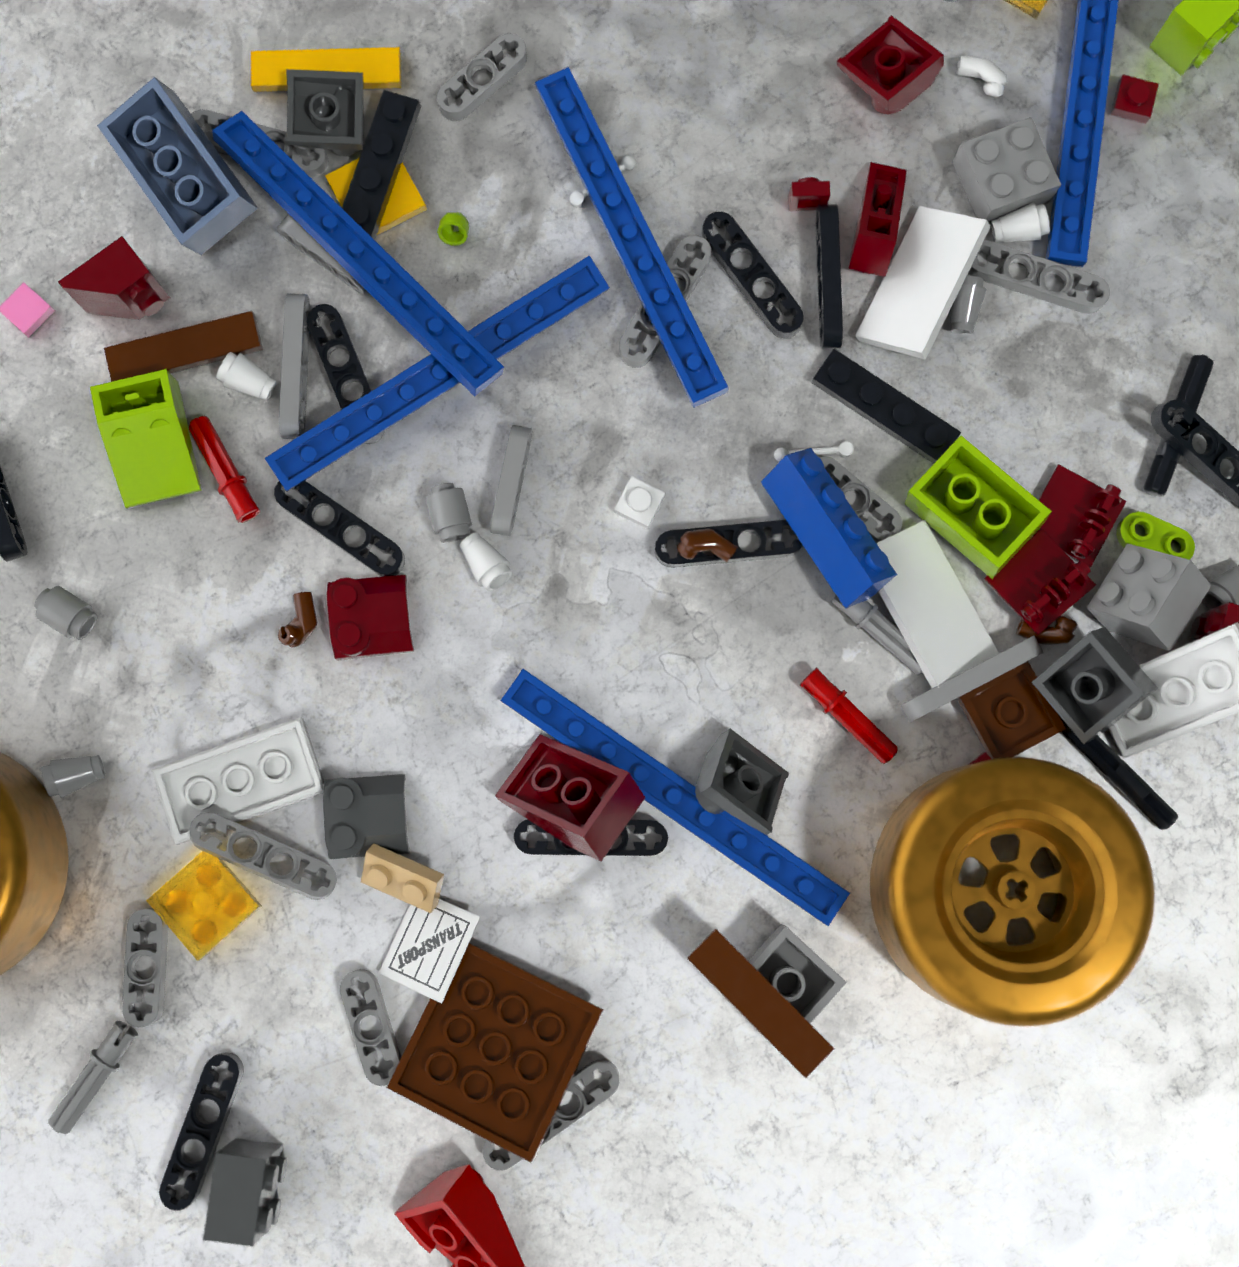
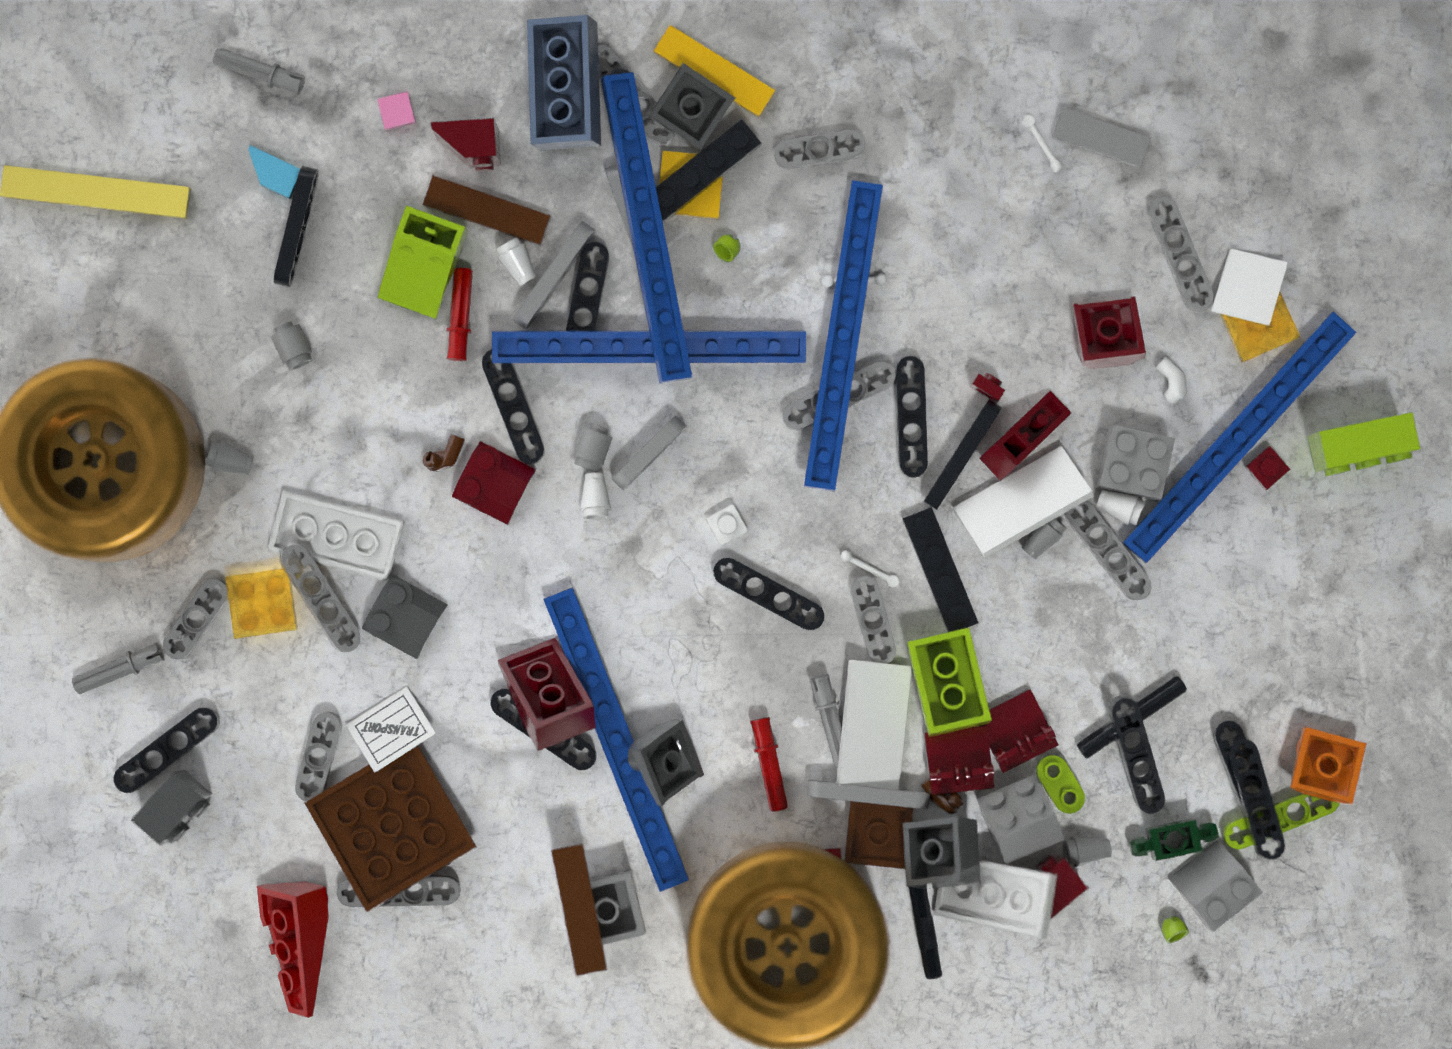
camera: 35 degrees right, 5 degrees up
tan plate [361,844,444,913] -> none
reddish brown arm [677,529,738,563] -> none
blue brick [761,448,898,609] -> none

